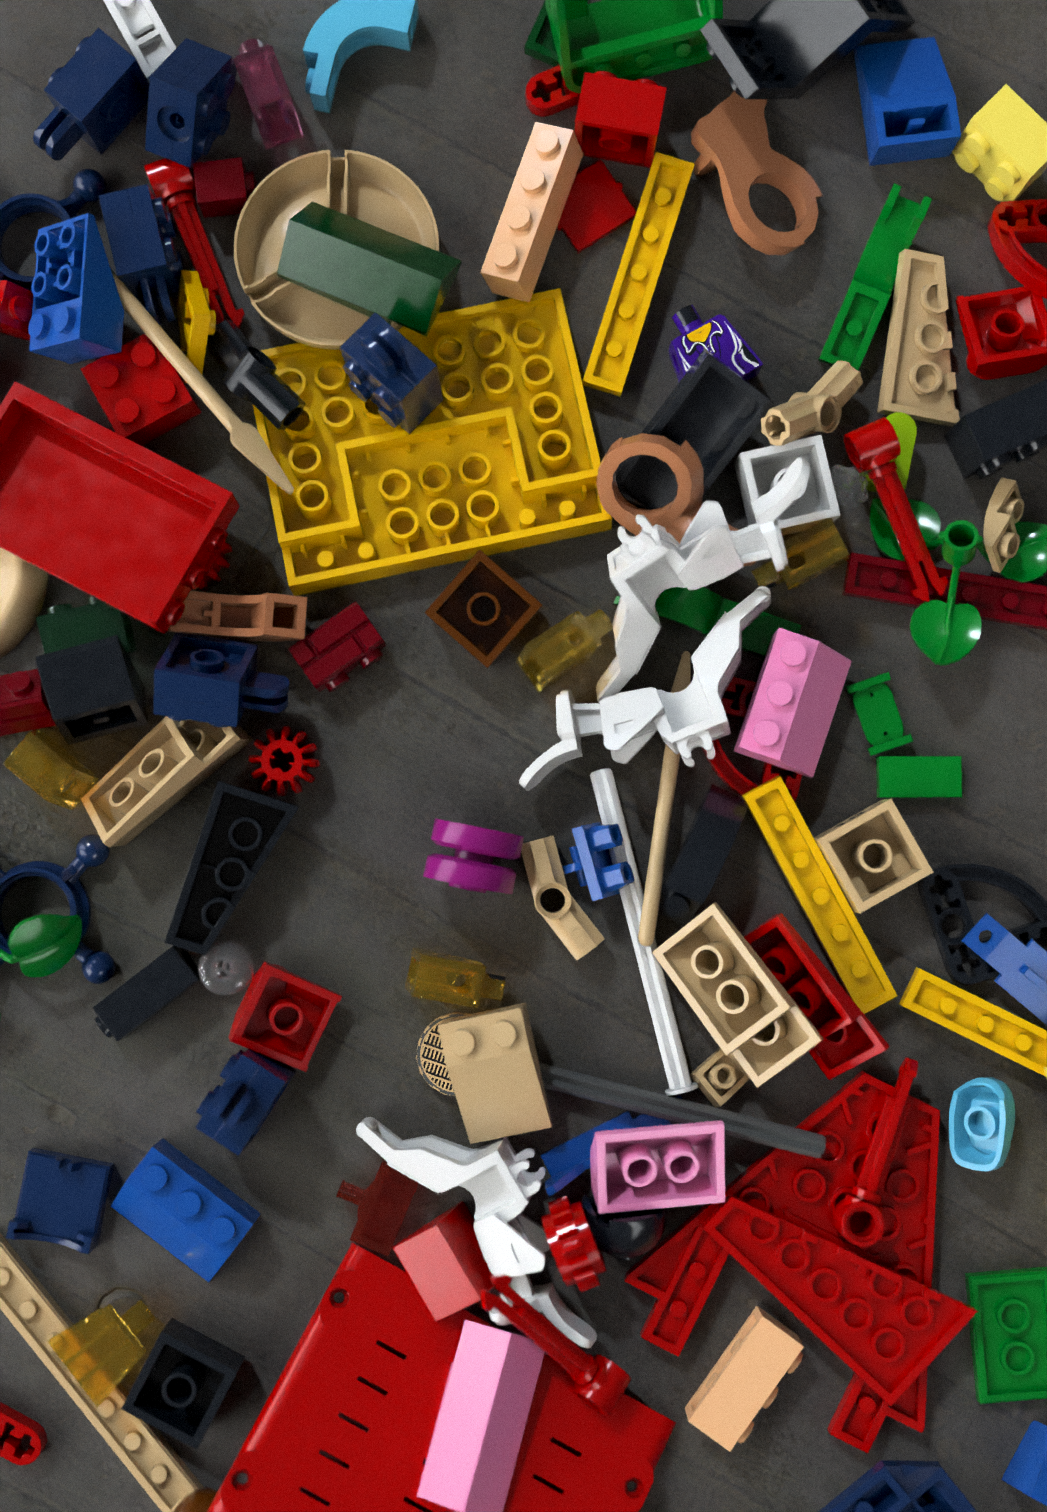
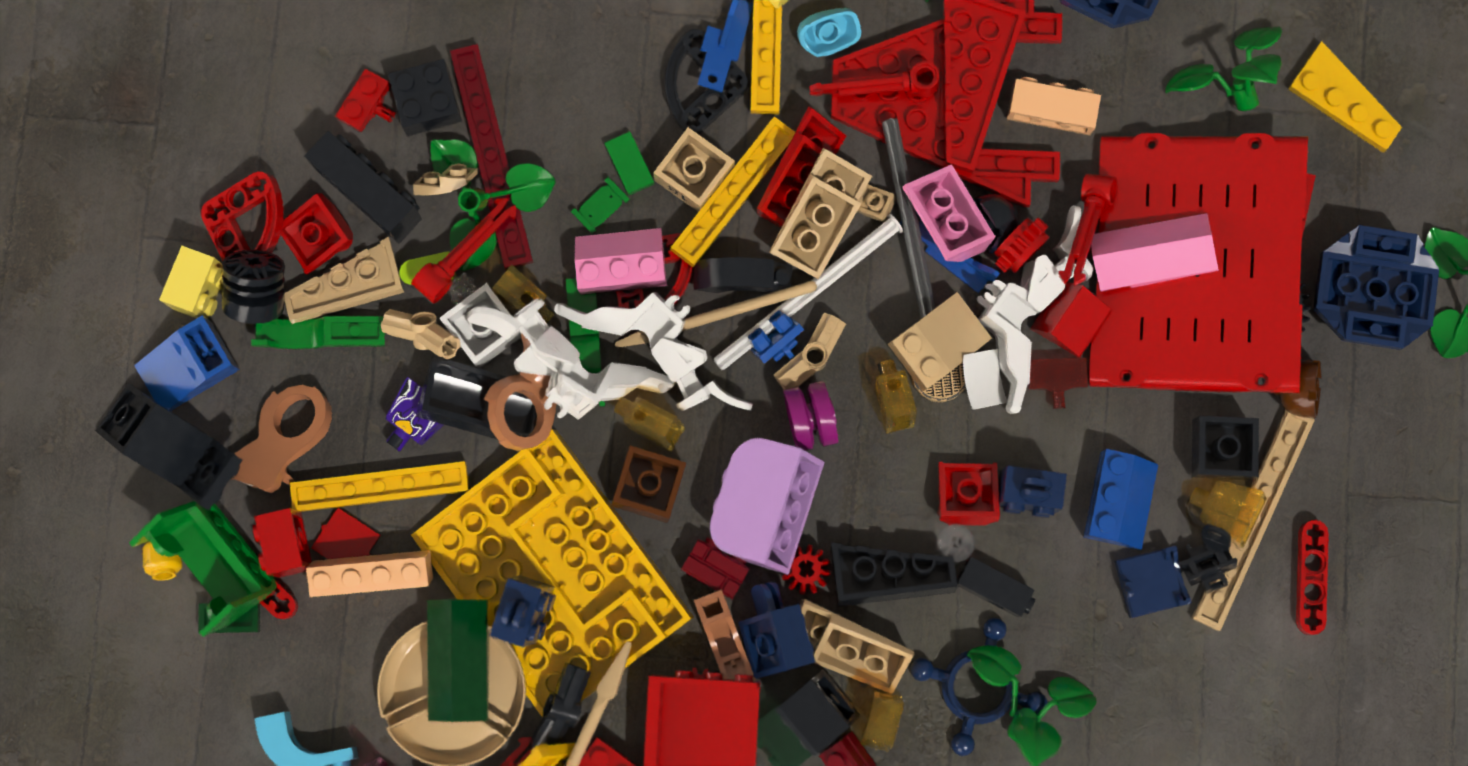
camera: 115 degrees left, 5 degrees down
none -> black wheel [222,250,285,324]
none -> lavender brick [710,438,825,575]
none -> white sticker [963,349,1007,410]
none -> black piece [1179,525,1238,594]

